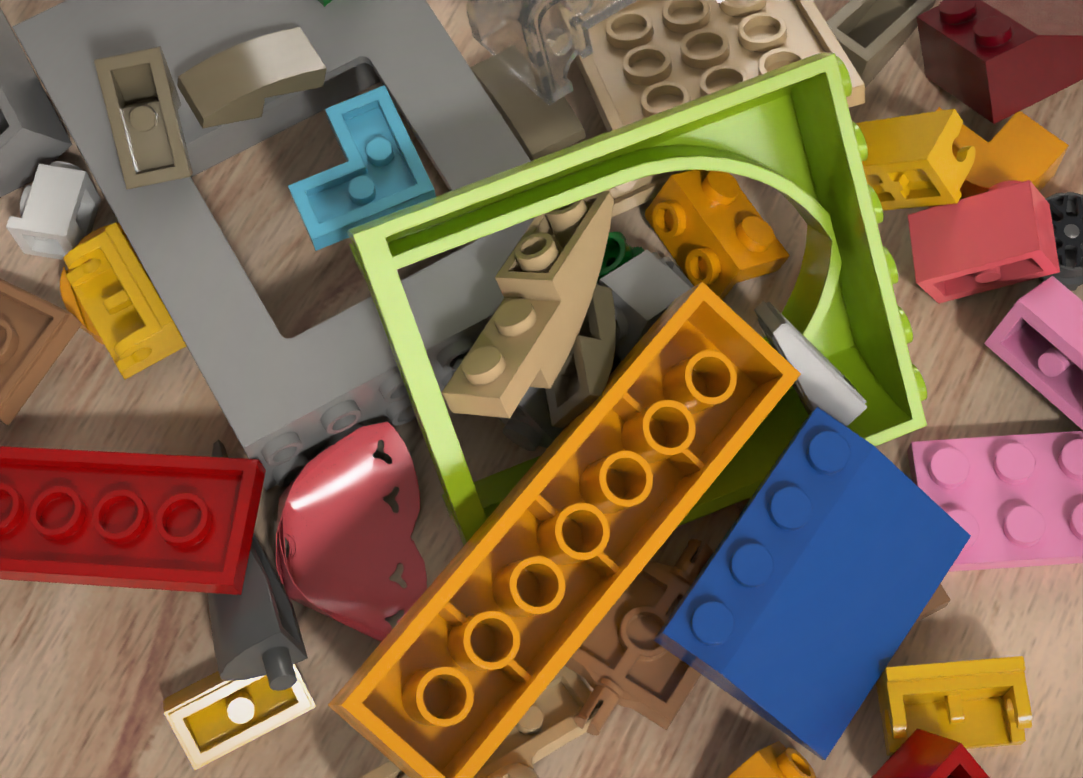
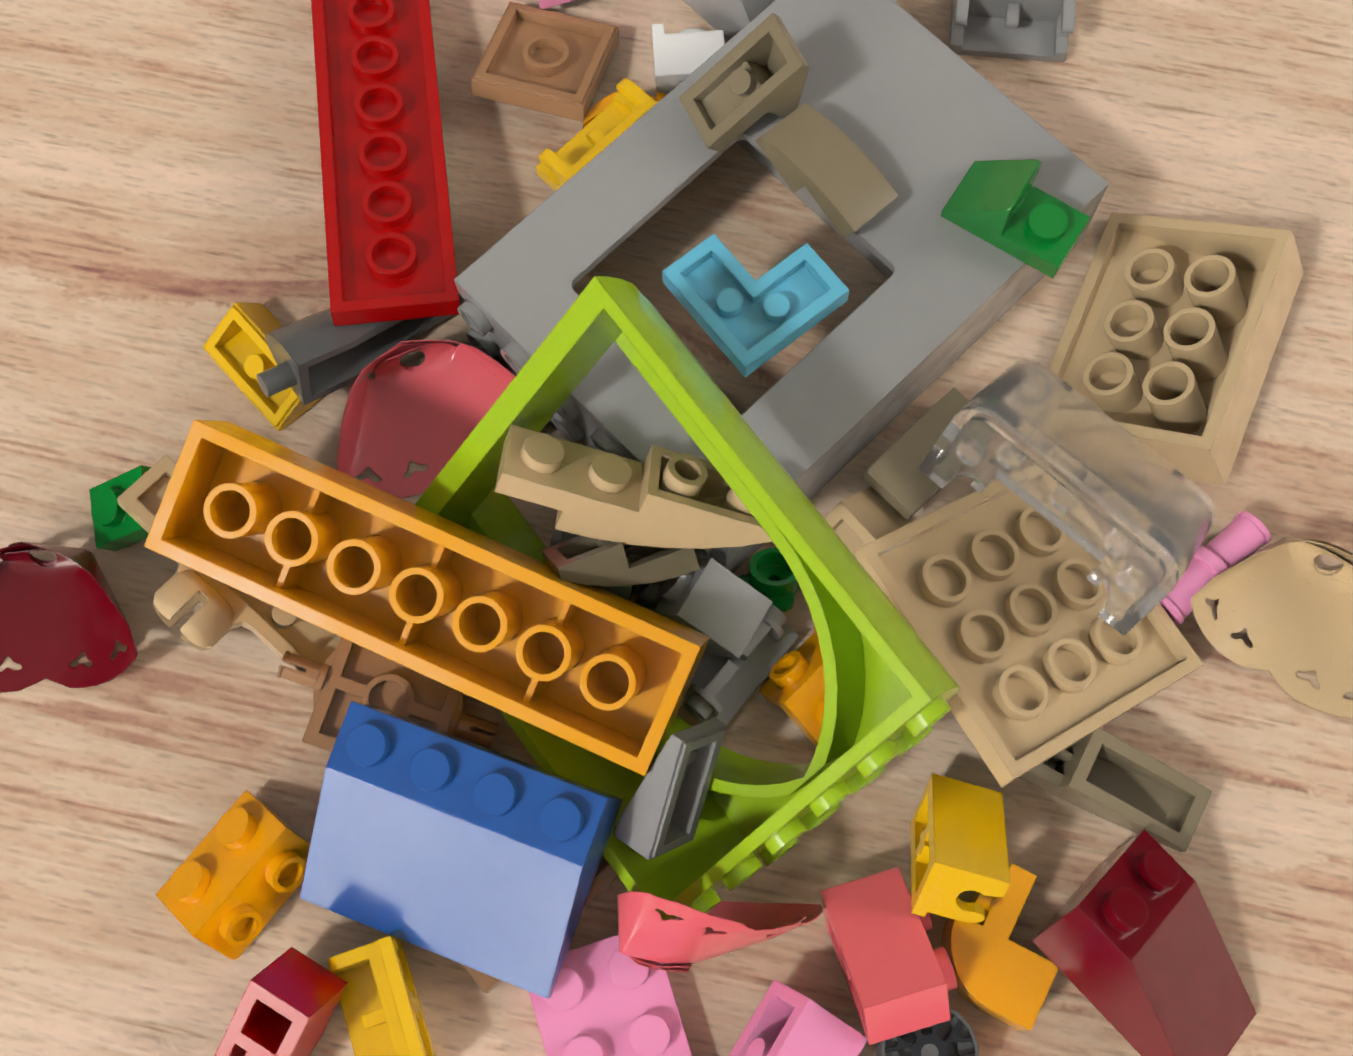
camera: 75 degrees right, 5 degrees up
none -> coral piece [617,891,823,973]

